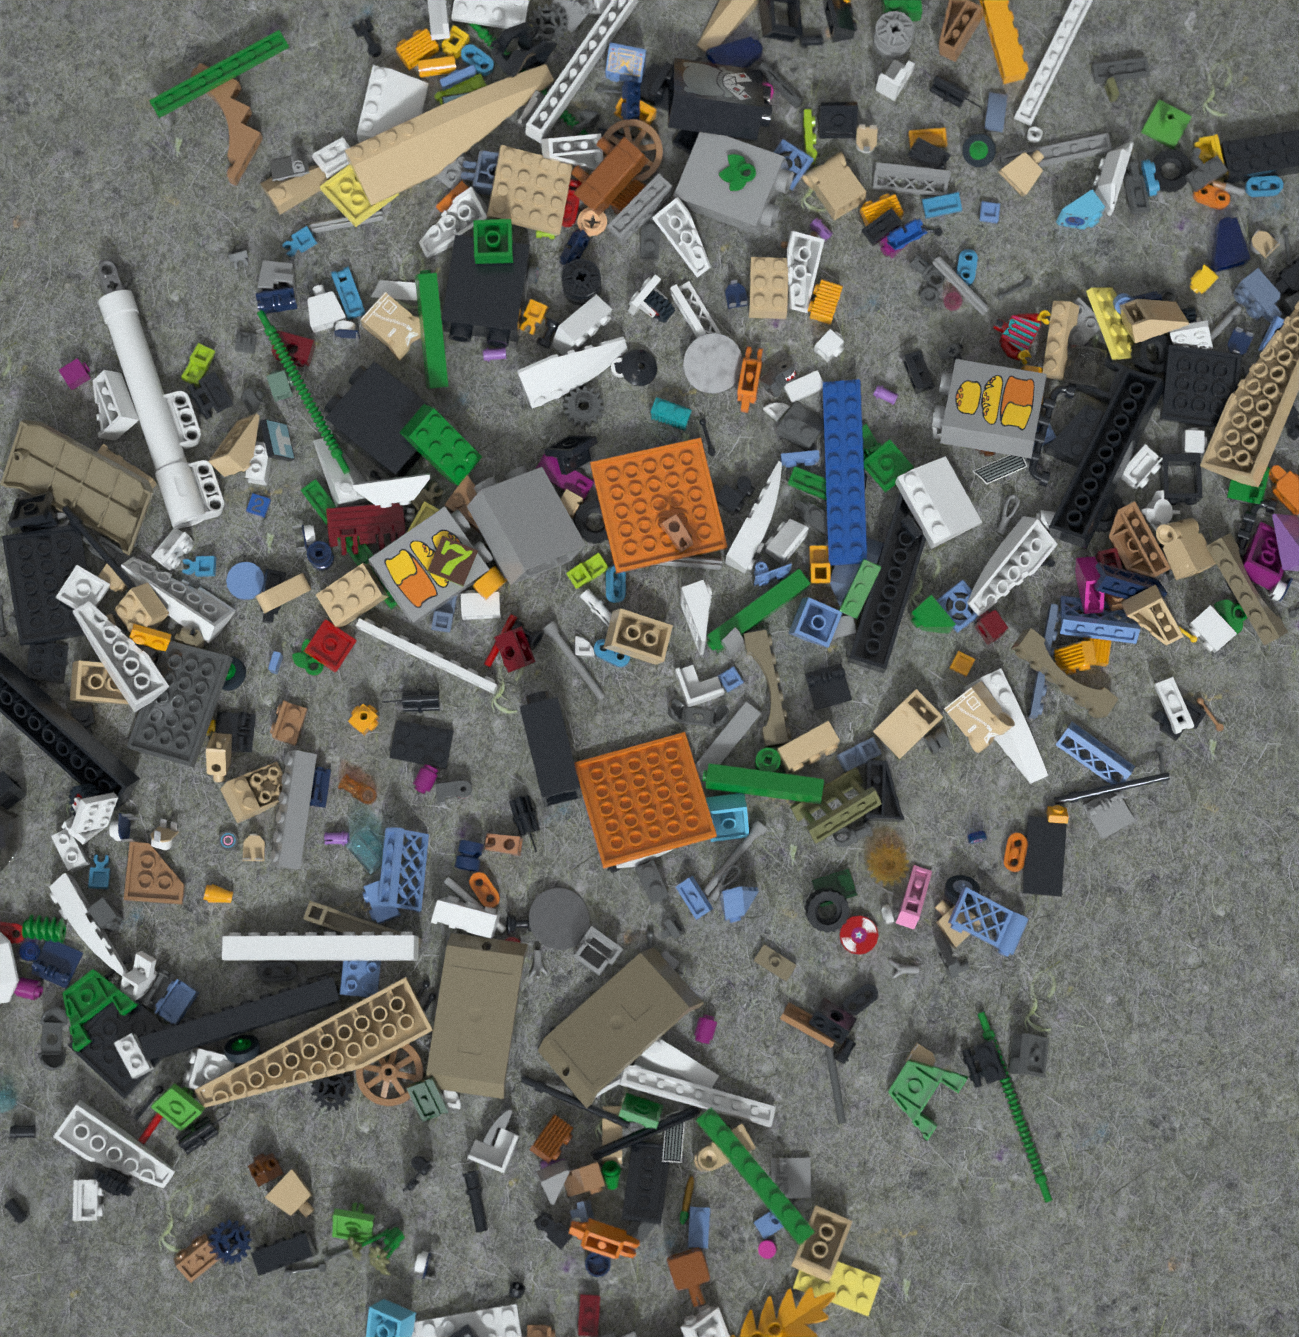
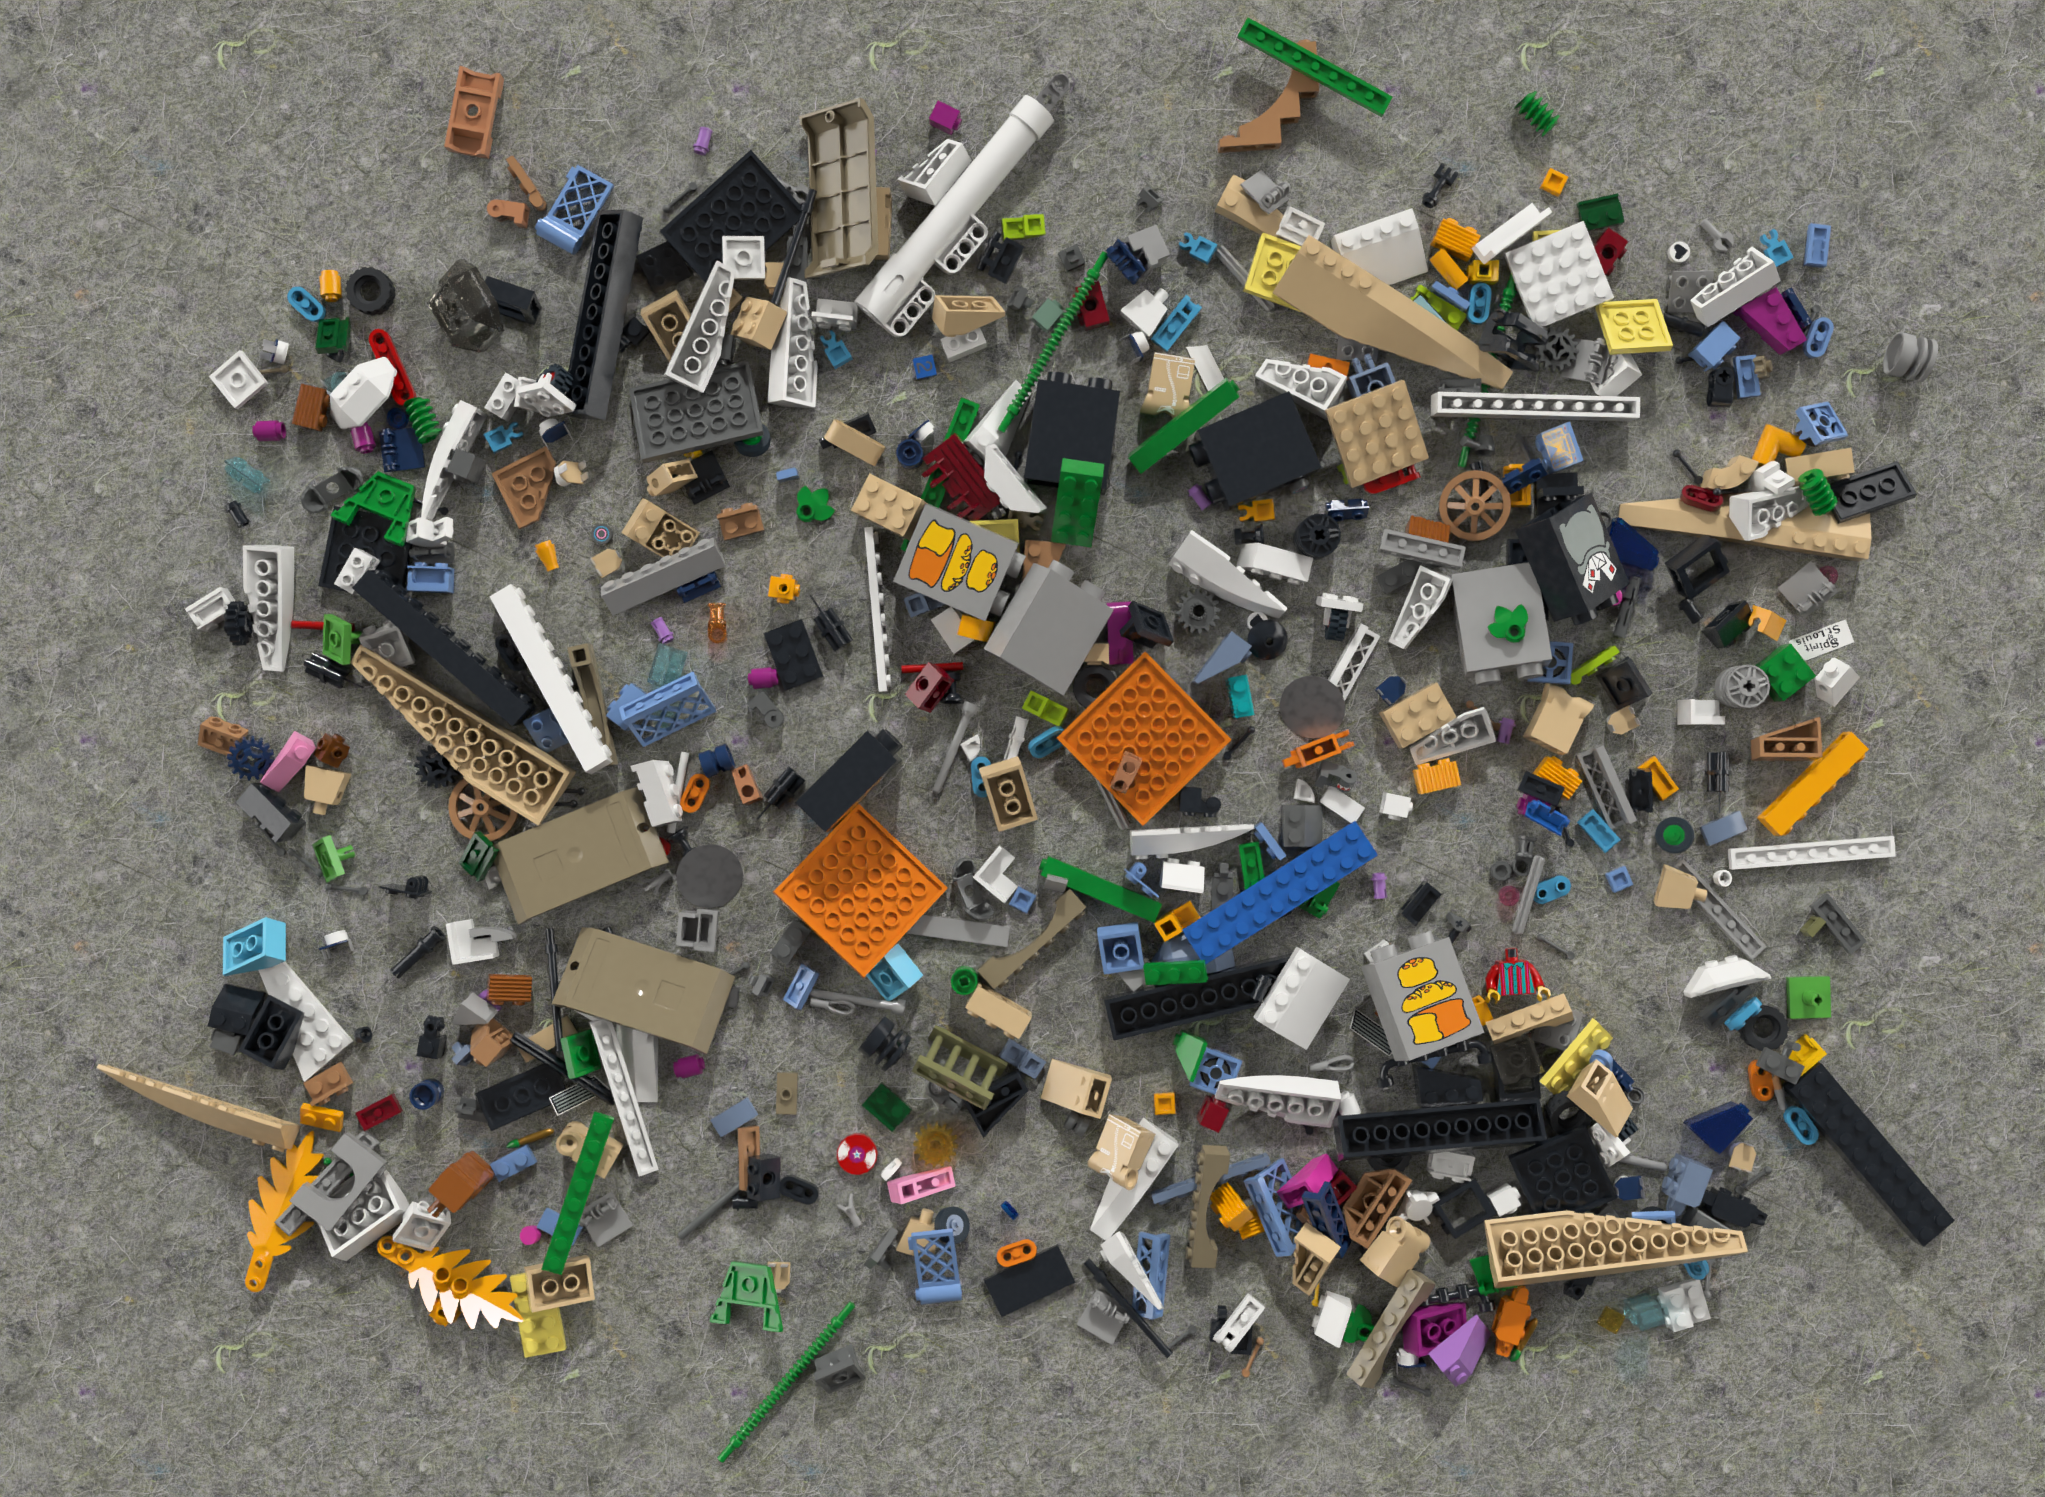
camera: 60 degrees right, 10 degrees up
black pin [4,1198,29,1224] -> none
black bracket [8,491,59,533] -> none
light orange plate [129,624,172,652] -> none
black hinge [134,1086,164,1120] -> none
dark tan piece [175,627,204,649] -> none
black wheel [224,1035,260,1063] -> none
medium blue tile [226,562,265,600] -> none
tile [260,419,295,462] -> none
red plate [304,619,357,673] -> none
plant [347,1227,405,1275] -> none
reddish brown tile [427,536,478,587] -> none
green brick [473,219,513,264] -> none
white wedge [541,134,603,171] -> none
orange hinge [569,1218,640,1259] -> none
dark orange piece [571,137,649,216] -> none
light nougat gear [577,208,607,237] -> none
green cone [601,1161,621,1190] -> none
white slope [680,580,712,656] -> none
green brick [702,763,824,804] -> none
medium blue wedge [720,886,759,923] -> none
black hinge [804,664,852,711] -> none
black tyre [805,887,850,933] -> none
green tile [864,439,914,493] -> none
black plate [962,1040,1007,1088] -> none
light orange plate [1046,805,1069,823] -> none
medium azure slope [1056,190,1105,230] -> none
yellow window [1189,264,1219,294] -> none
none -> bright pink slope [260,731,316,792]
none -> sand blue slope [710,1097,758,1137]
none -> black wheel [858,1016,912,1072]
none -> white wedge [1100,1231,1164,1310]
none -> sand blue slope [1191,631,1252,685]

